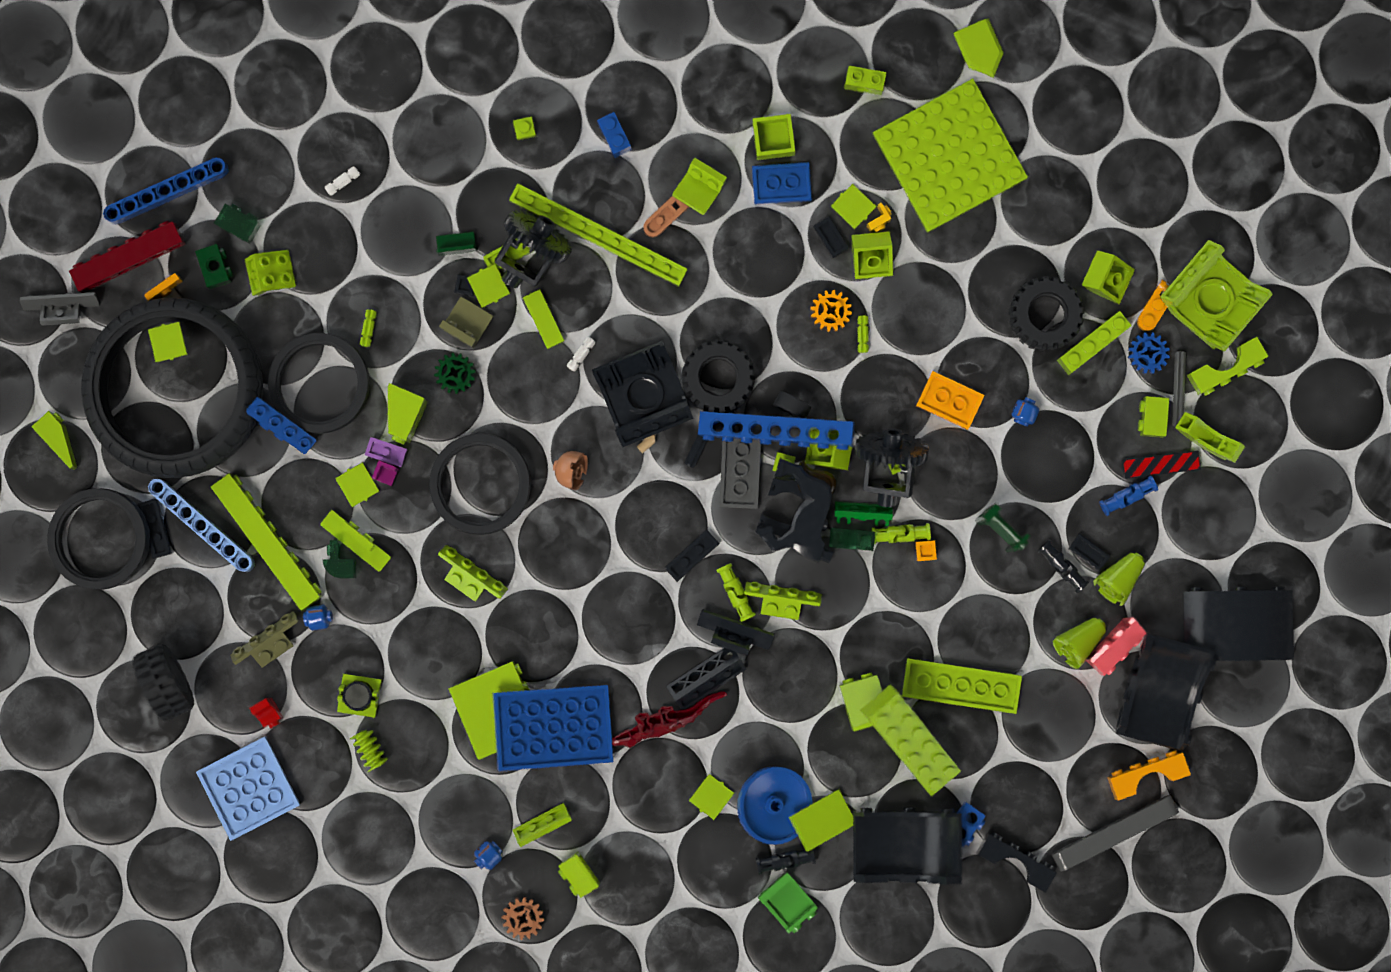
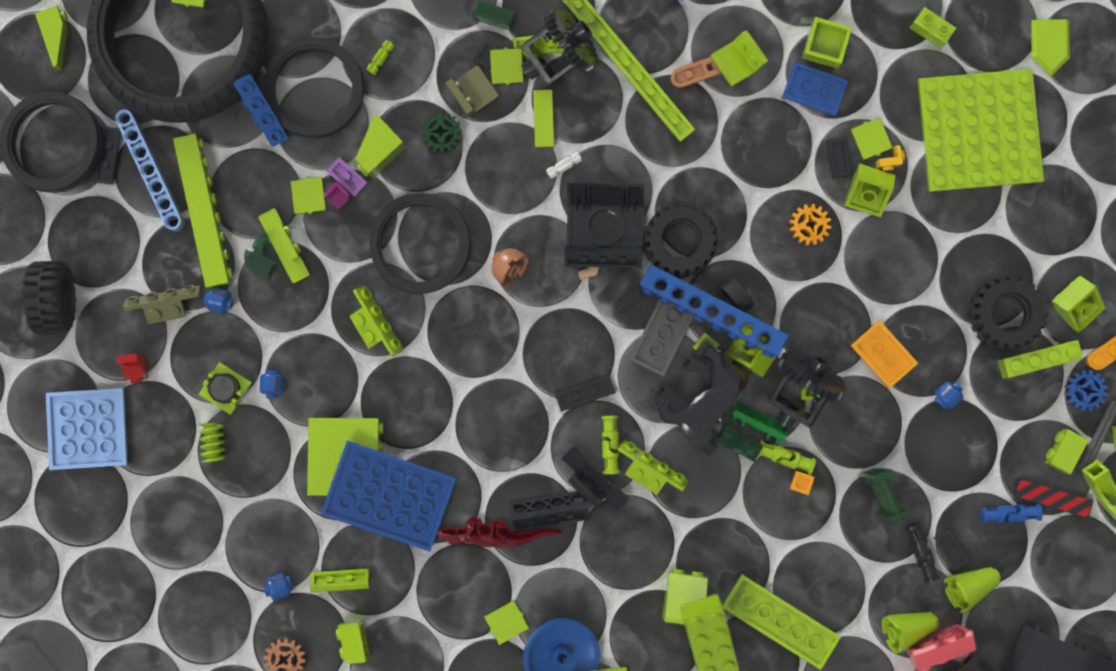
camera: 20 degrees right, 0 degrees up
lime axle [858,315,868,353] -> none
none -> blue head [259,370,285,399]

